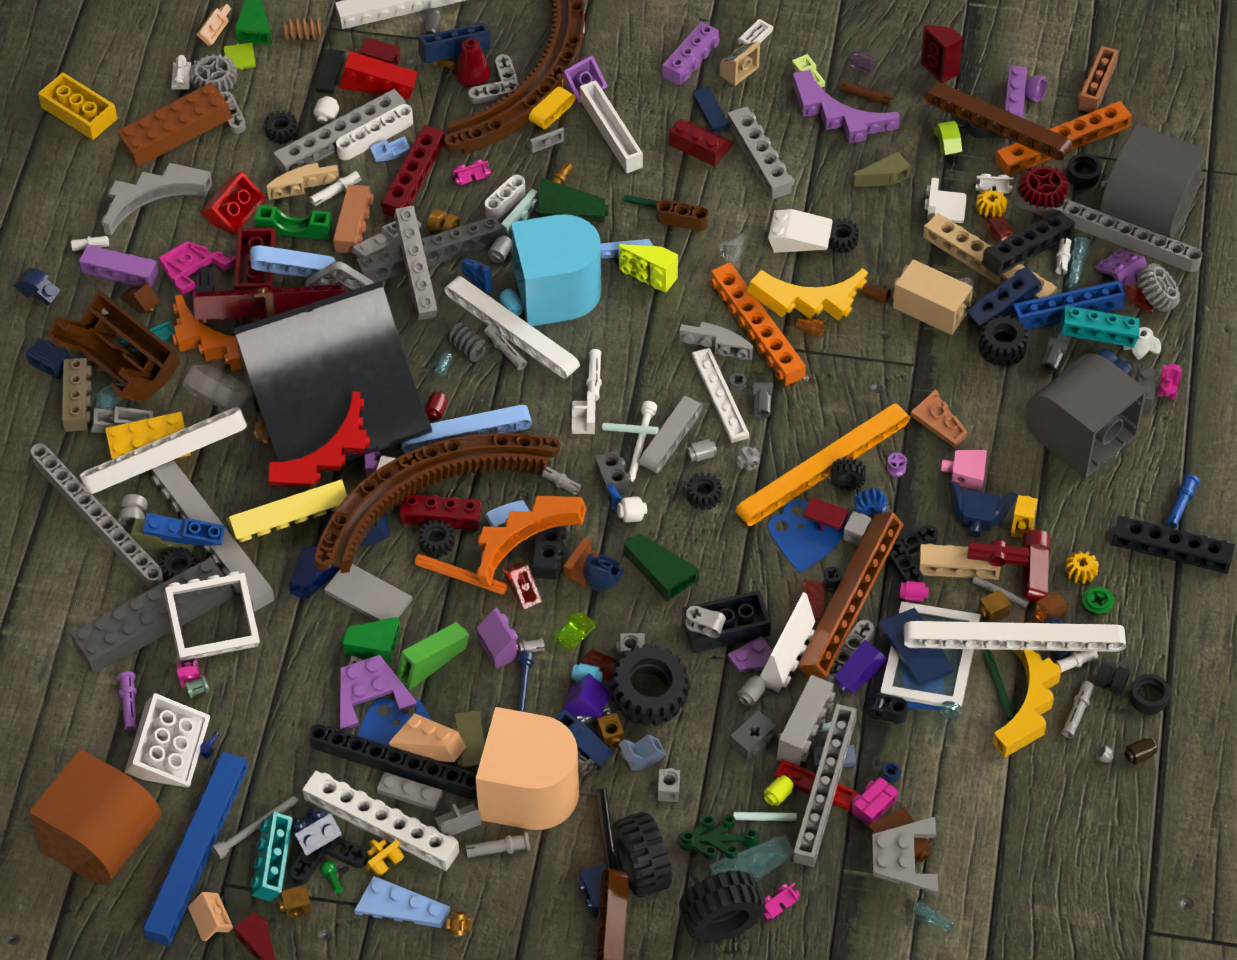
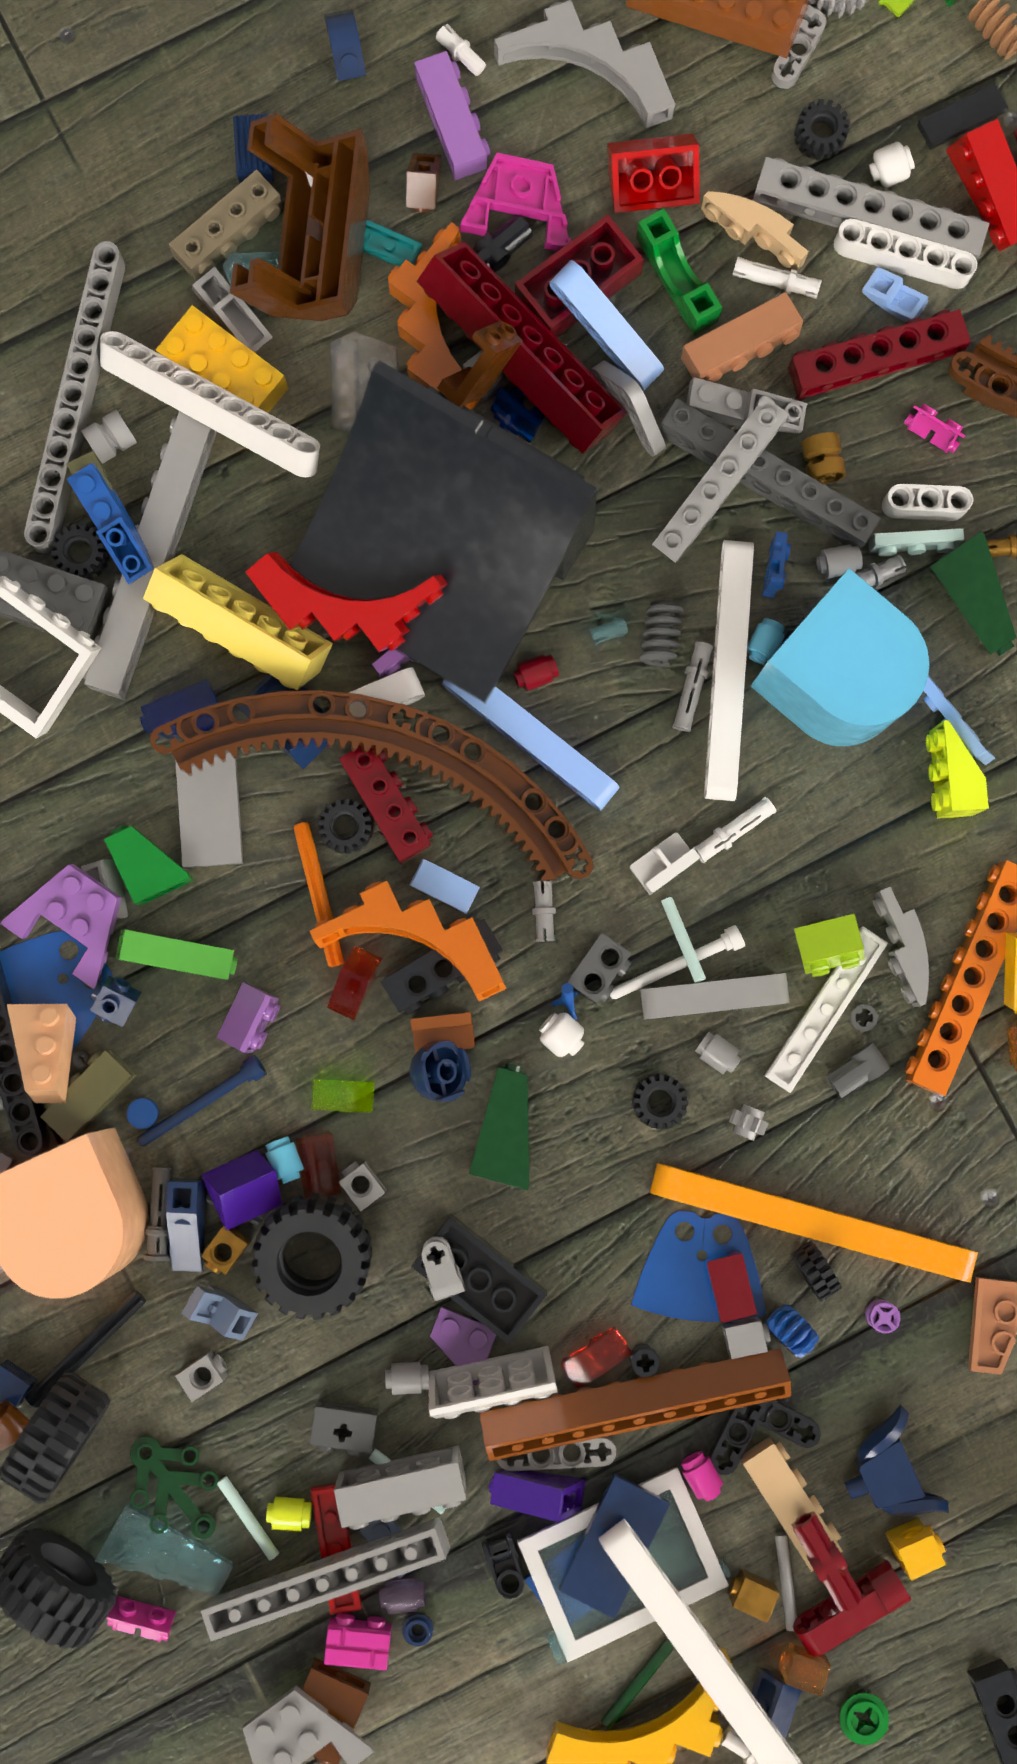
camera: 50 degrees right, 30 degrees up
light grey pin [518,638,545,653] -> none
bright pink torso [941,450,987,491] -> none
yellow gear [1064,550,1099,585] -> none
none -> dark blue brick [90,976,142,1027]
none -> clear purple brick [379,1578,425,1615]
none -> lime brick [794,913,865,977]

